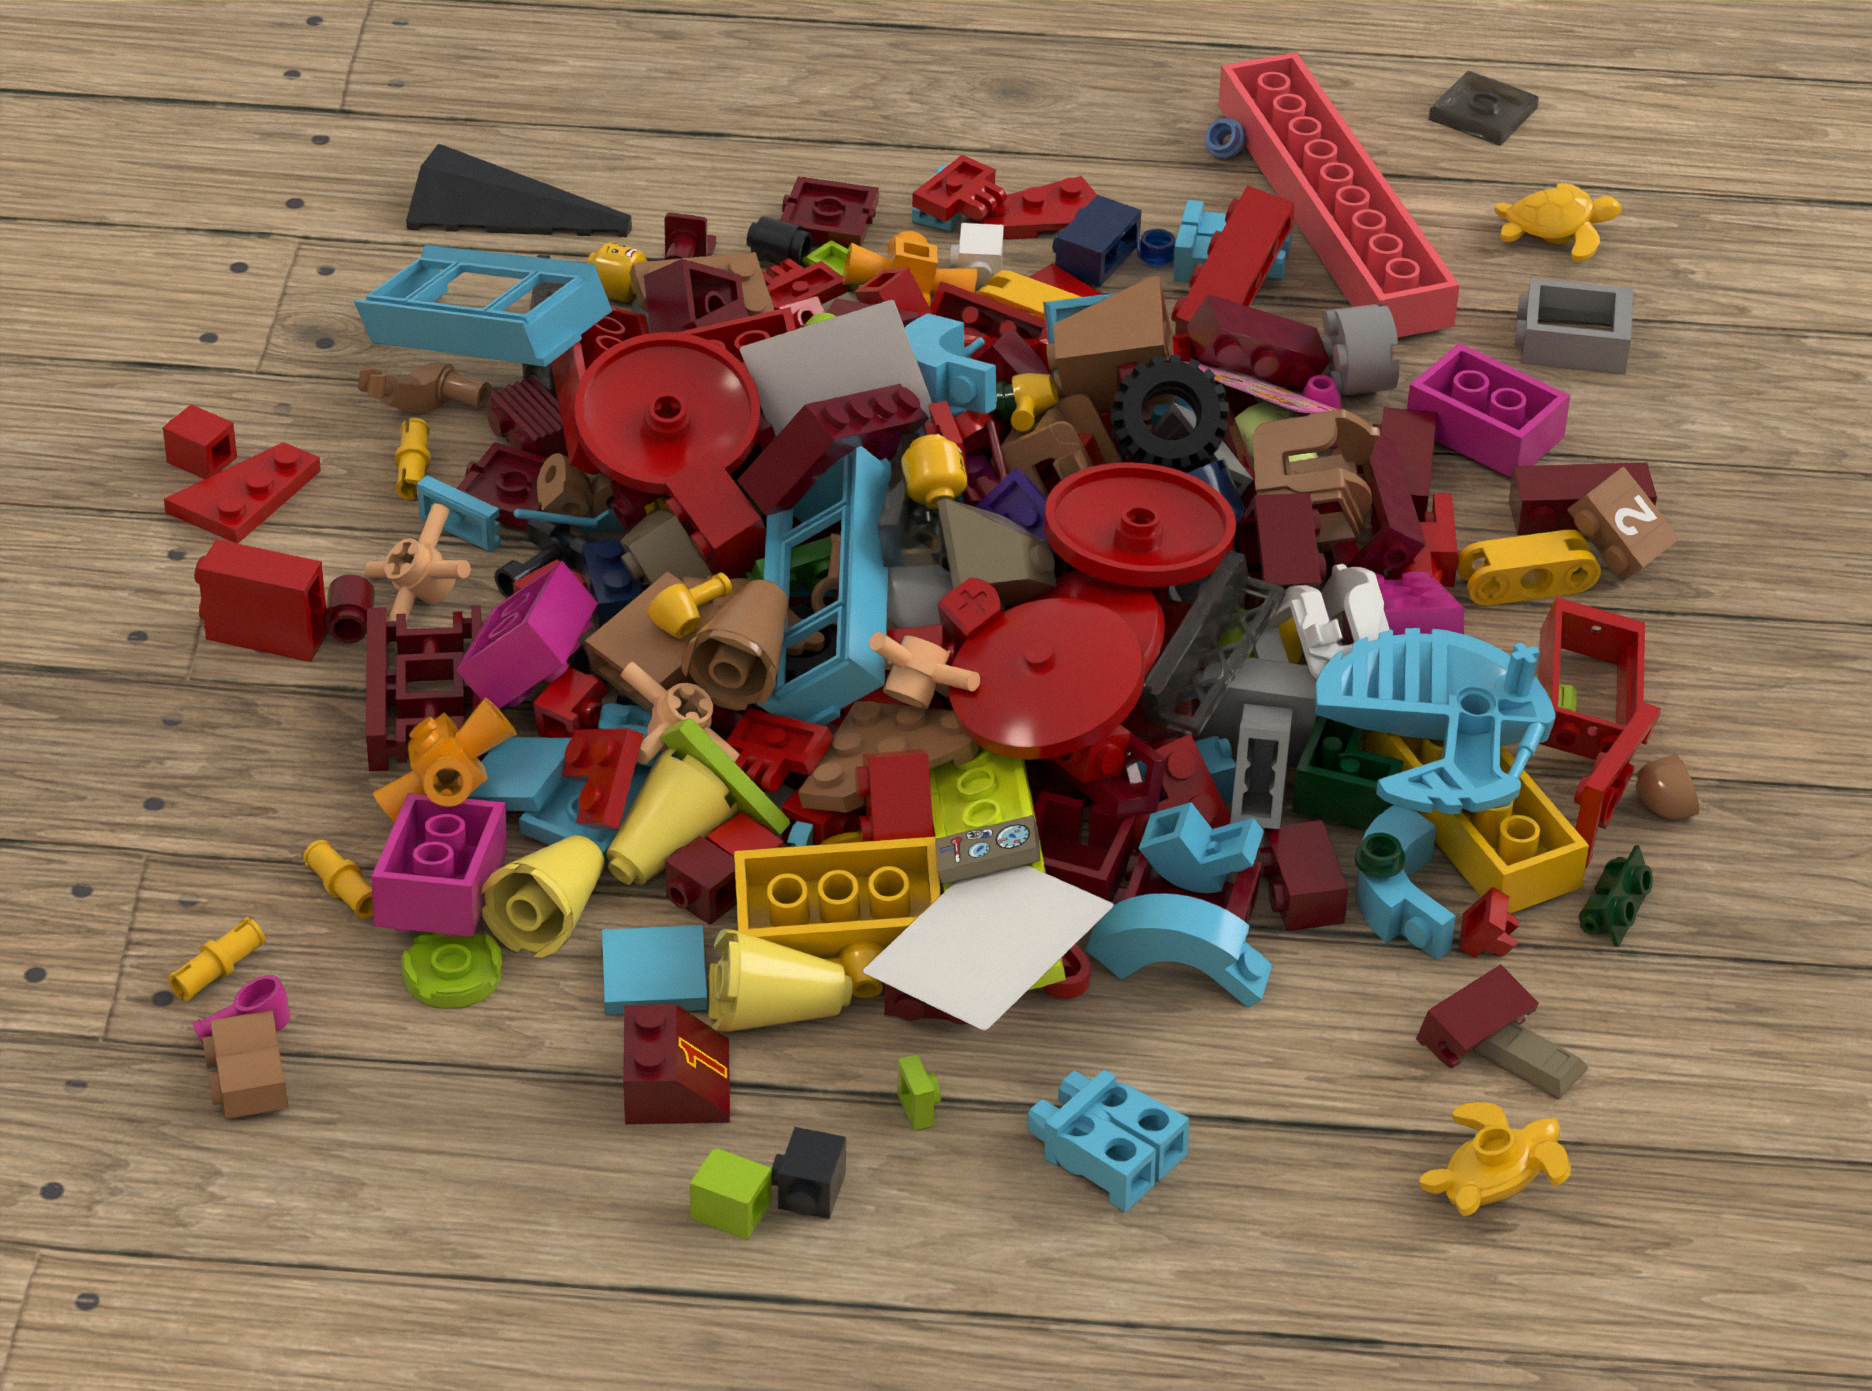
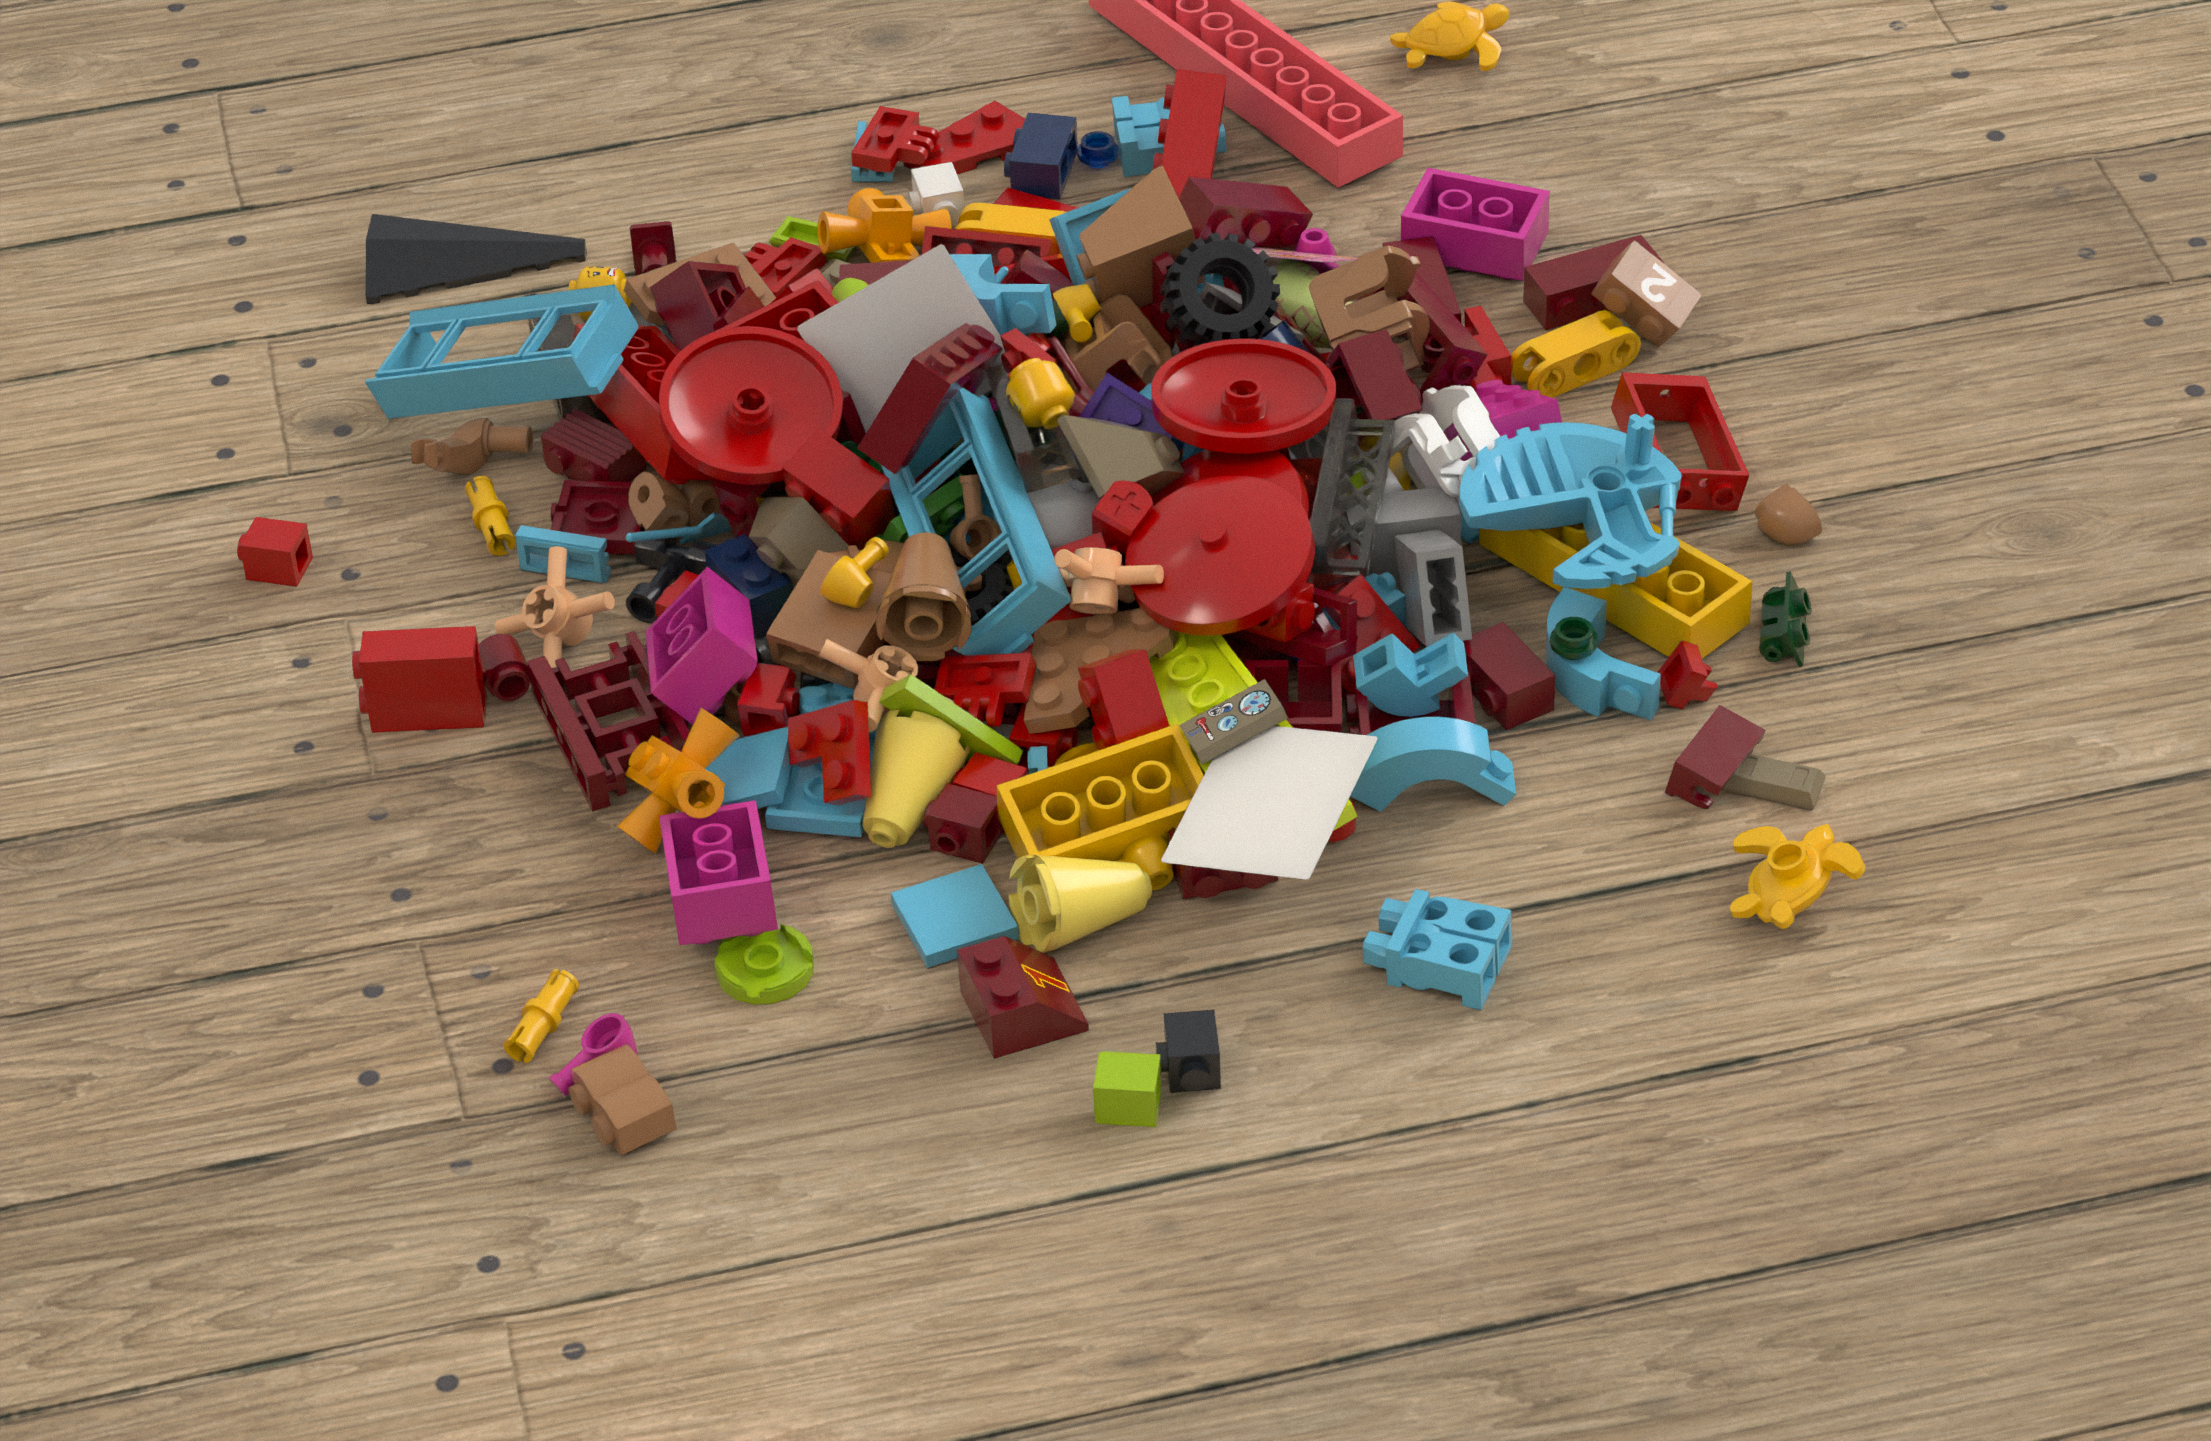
camera: 15 degrees left, 0 degrees up
red wing [164,442,321,544] -> none
yellow pin [303,839,373,919] -> none
light yellow cone [481,835,604,958] -> none
black brick [746,216,813,265] -> none
dark red plate [780,176,879,249] -> none
red brick [854,268,932,317] -> none
lime plate [897,1054,941,1131] -> none
medium blue plate [1206,118,1246,159] -> none
dark green brick [1292,715,1404,830] -> none
light grey brick [1321,304,1400,396] -> none
light grey window [1515,278,1633,375] -> none
red wing [1574,702,1661,868] -> none

